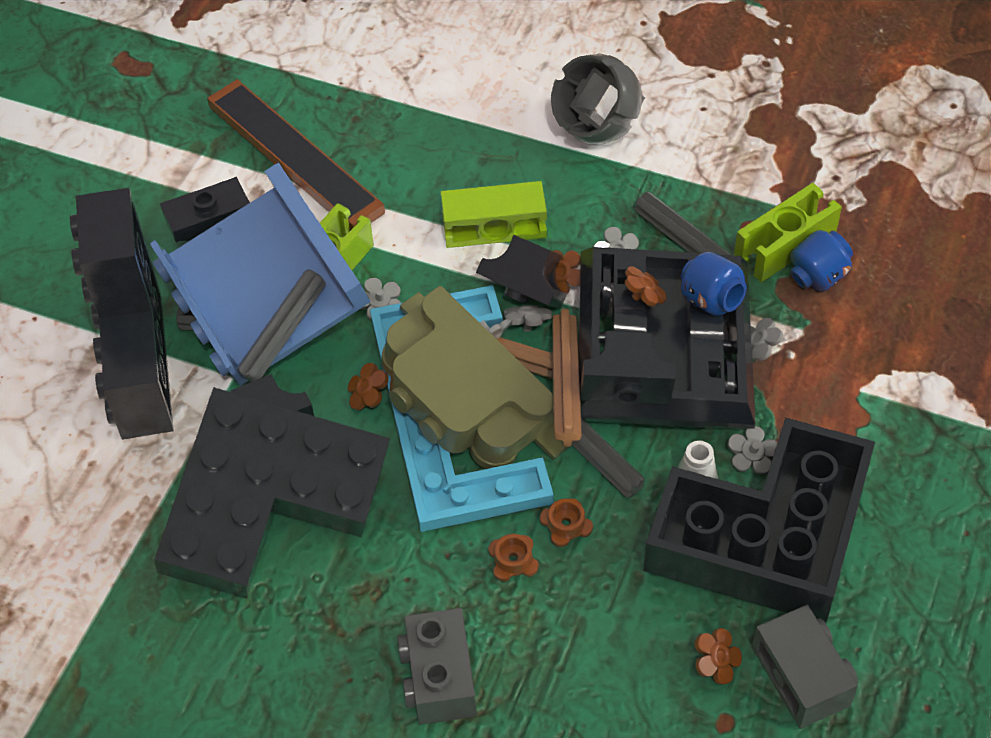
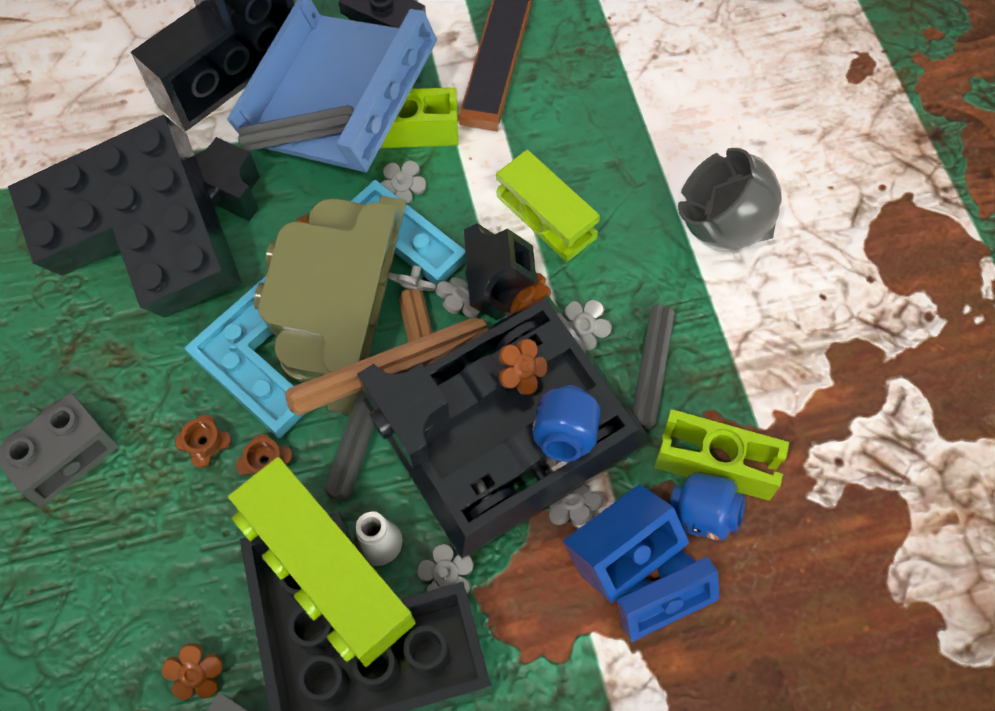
camera: 55 degrees right, 10 degrees up
none -> lime brick [227,456,416,667]
none -> blue brick [563,484,689,603]
none -> blue tile [617,550,720,642]

